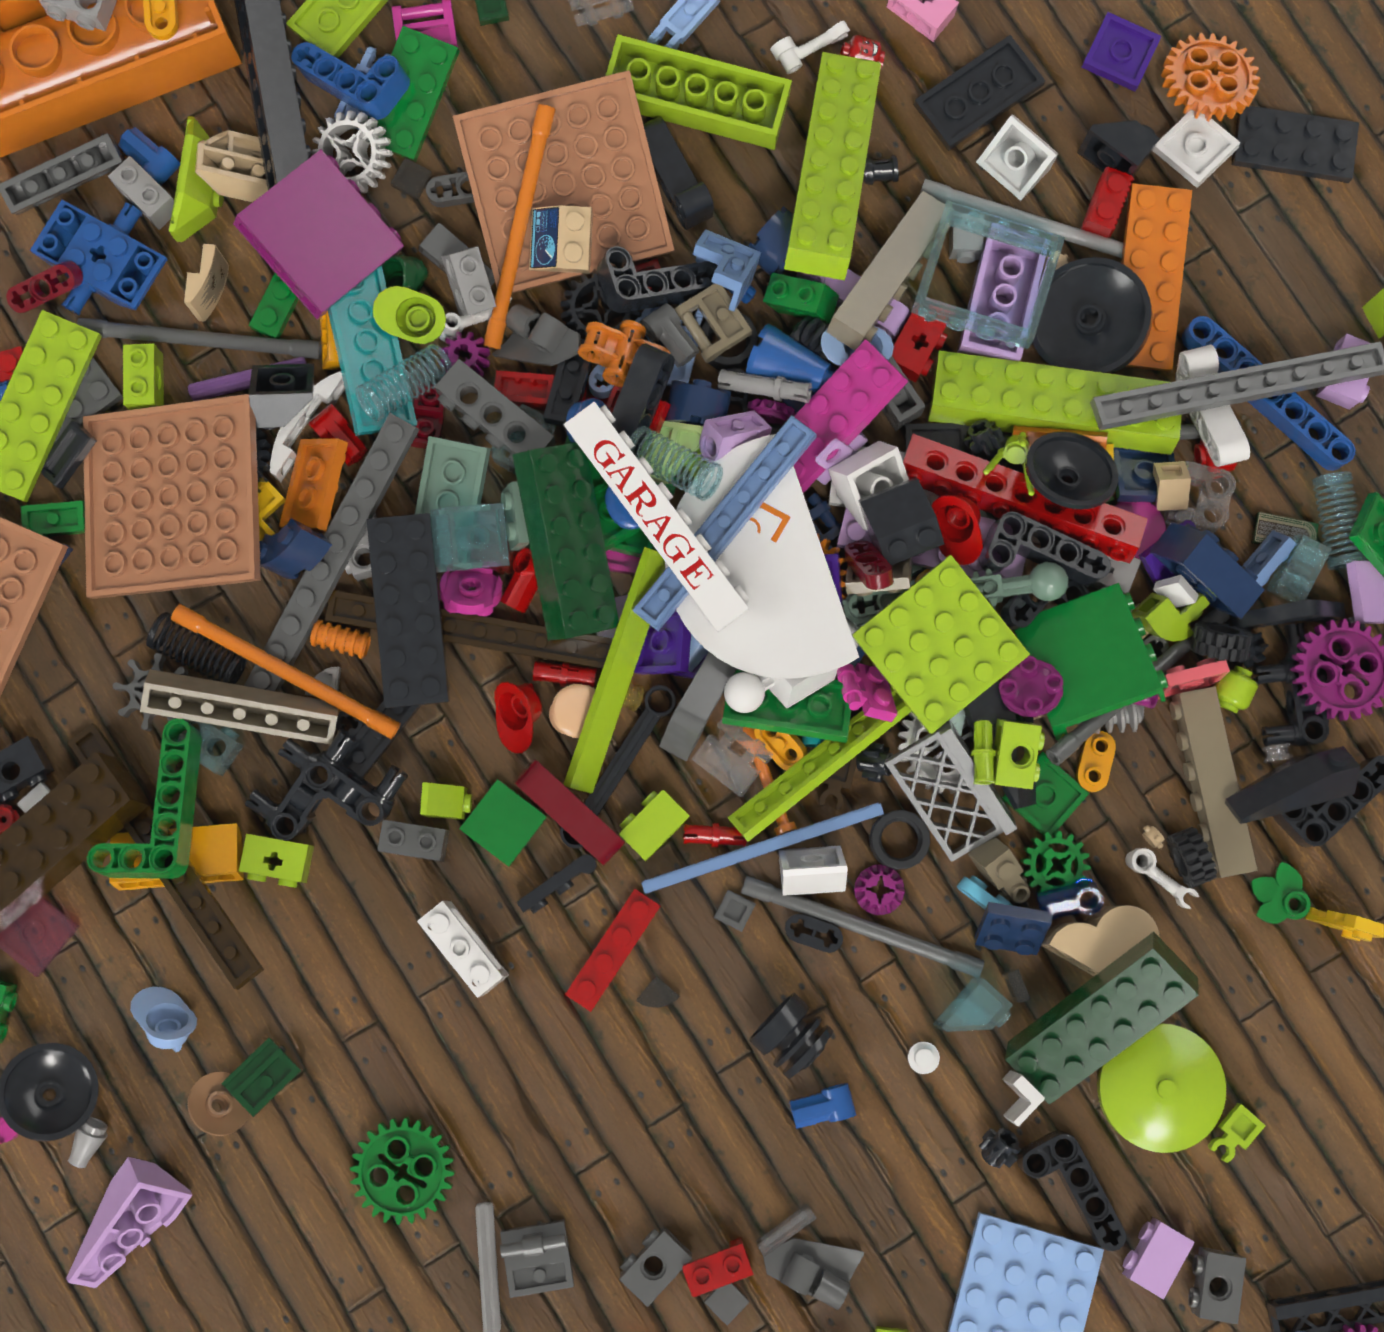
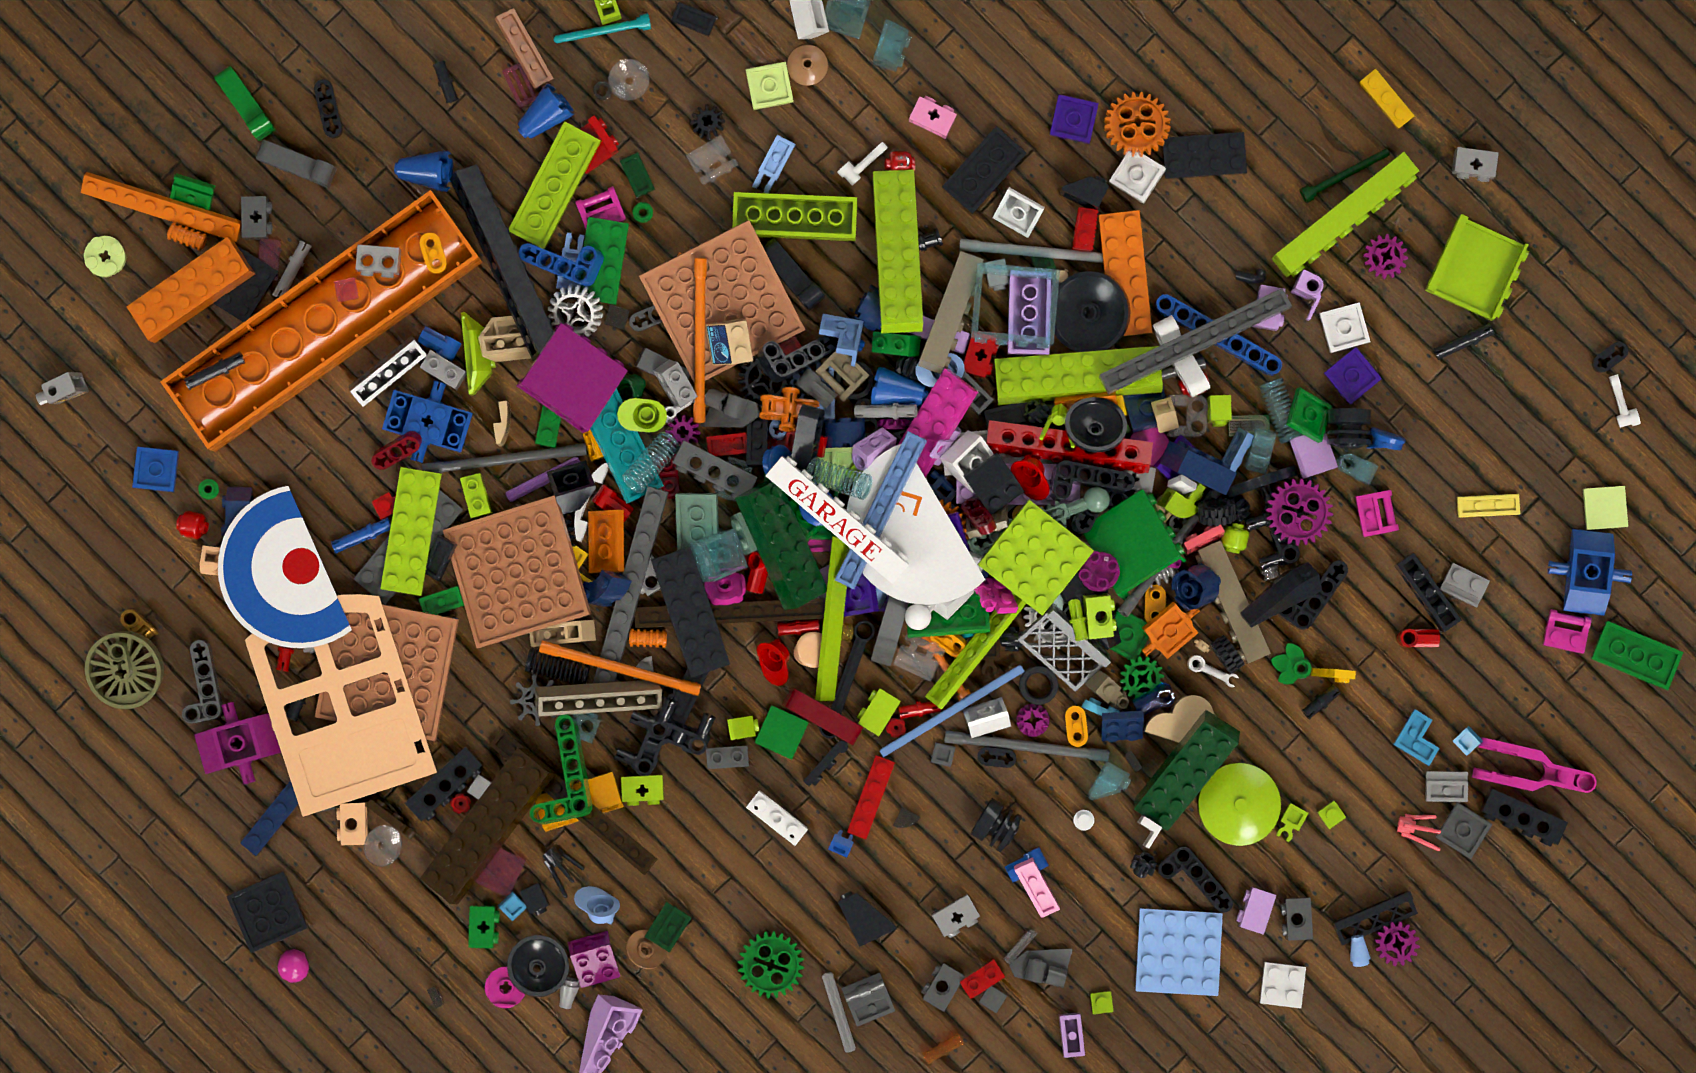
camera: 10 degrees left, 5 degrees up
none -> clear pink tile [334,278,359,302]
none -> dark azure tile [497,891,527,921]
none -> black brick [520,882,550,916]
none -> tan slope [530,620,596,647]
none -> black plant [542,846,584,898]
none -> magenta bracket [568,931,620,988]
none -> green plate [633,202,653,223]
none -> blue tile [828,830,854,858]
none -> black slope [838,891,897,947]
none -> red plate [886,718,906,738]
none -> light grey brick [932,894,980,938]
none -> bright pink plate [1014,857,1060,918]
none -> light orange plate [1065,706,1088,747]
none -> orange plate [1141,602,1200,659]
none -> dark blue brick [1171,563,1221,610]
none -> lime brick [1207,395,1232,427]
none -> black arm [1235,268,1267,284]
none -> black pin [1301,684,1341,720]
none -> lime plate [1317,800,1346,829]

